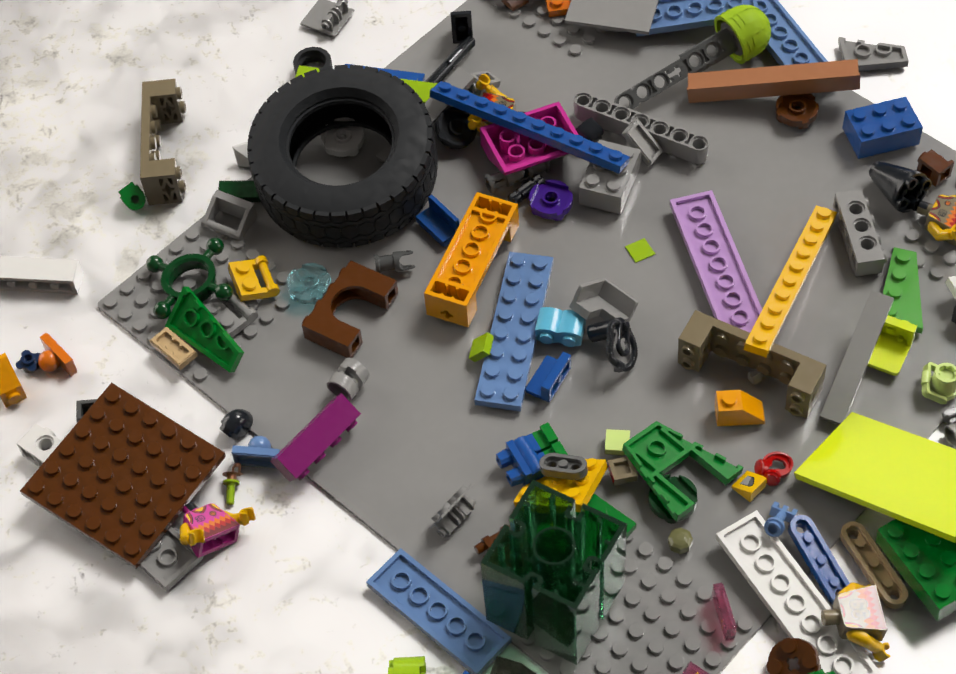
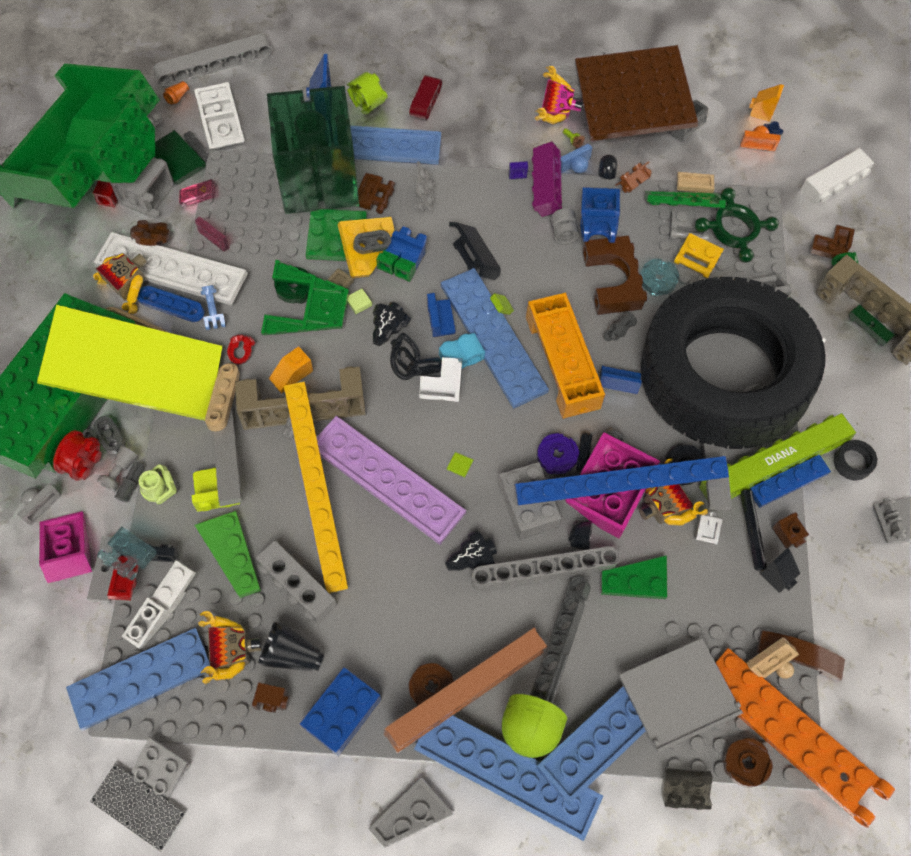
camera: 135 degrees right, 10 degrees up
white brick [16,424,63,467] -> none
light grey tile [621,118,664,166] -> none
olive tile [668,528,693,554] -> none
yellow slope [731,471,767,502] -> none
none -> tan plate [205,363,240,432]
none -> black rock [373,302,411,347]
none -> dark red beam [409,75,442,121]
none -> black rock [445,529,497,571]
none -> black piece [449,222,501,280]
none -> dark purple tile [508,161,528,179]
none -> blue brick [580,187,620,243]
none -> green wing [601,555,667,599]
none -> dark orange hinge [615,161,652,193]
none -> reddish brown brick [772,512,809,549]
none -> reddish brown plate [810,225,855,259]
none -> dark green piece [848,304,895,346]

